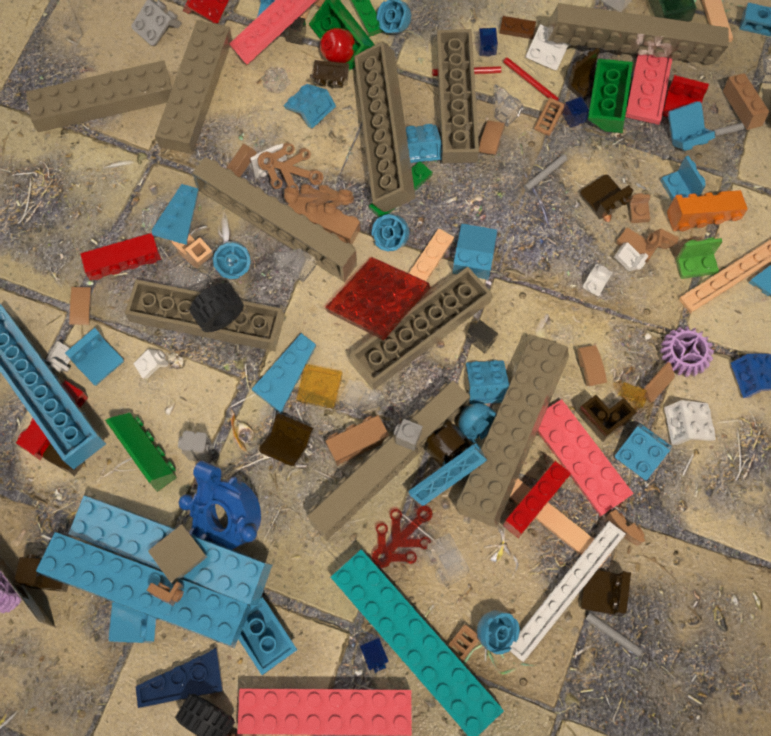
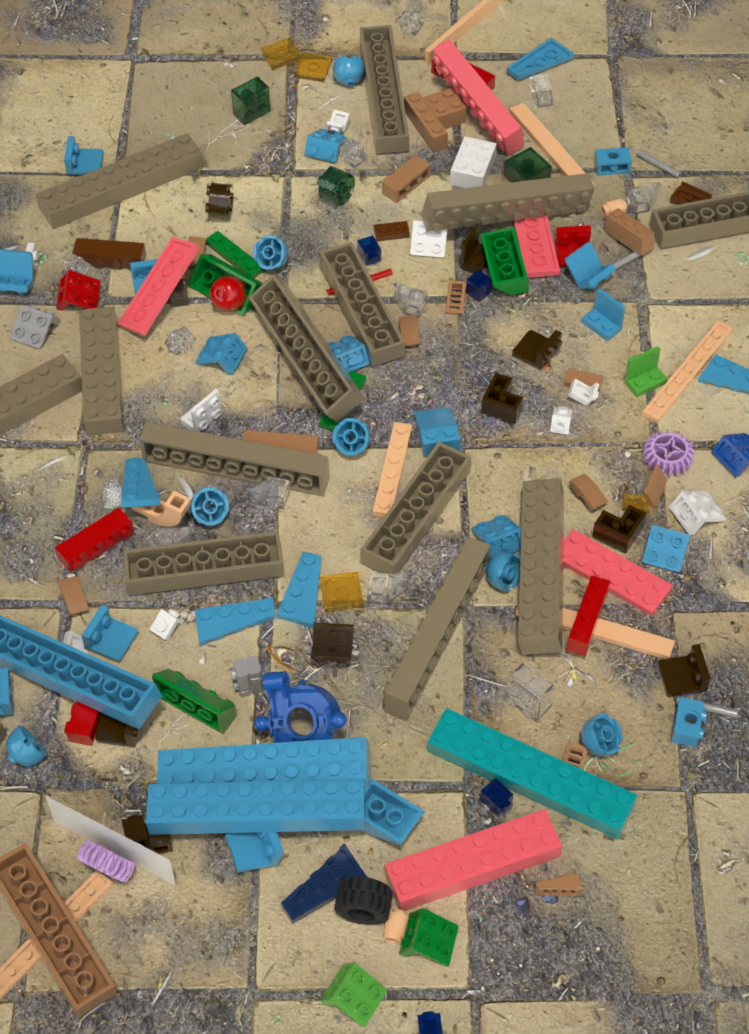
camera: 20 degrees left, 15 degrees down
medium nougat bracket [146,582,184,606] -> none
dark tan tile [148,524,207,584] -> none
black tyre [189,283,244,333] -> none
medium nougat slope [226,143,257,178] -> none
medium nougat plant [257,142,324,189] -> none
medium nougat plant [284,184,354,214] -> none
dark brown bracket [310,60,350,88] -> none
clear red plate [325,257,430,340] -> none
medium nougat brick [326,415,389,466] -> none
clear red plant [372,506,433,568] -> none
light grey brick [393,419,423,451] -> none
dark azure fence [408,443,487,506] -> none
dark brown brick [426,422,472,467] -> none
clear smoke brick [467,320,498,353] -> none
red bar [503,57,559,101] -> none
white tile [510,521,625,662] -> none
light grey bar [524,154,567,191] -> none
medium nougat slope [606,509,646,546] -> none
medium nougat bracket [628,193,650,223] -> none
medium nougat bracket [647,228,679,251] -> none
orange wedge [667,190,748,231] -> none
none -> dark azure wing [195,598,276,647]
none -> dark brown brick [481,372,523,424]
none -> light nougat brick [601,198,627,218]
none -> dark azure brick [671,697,707,747]

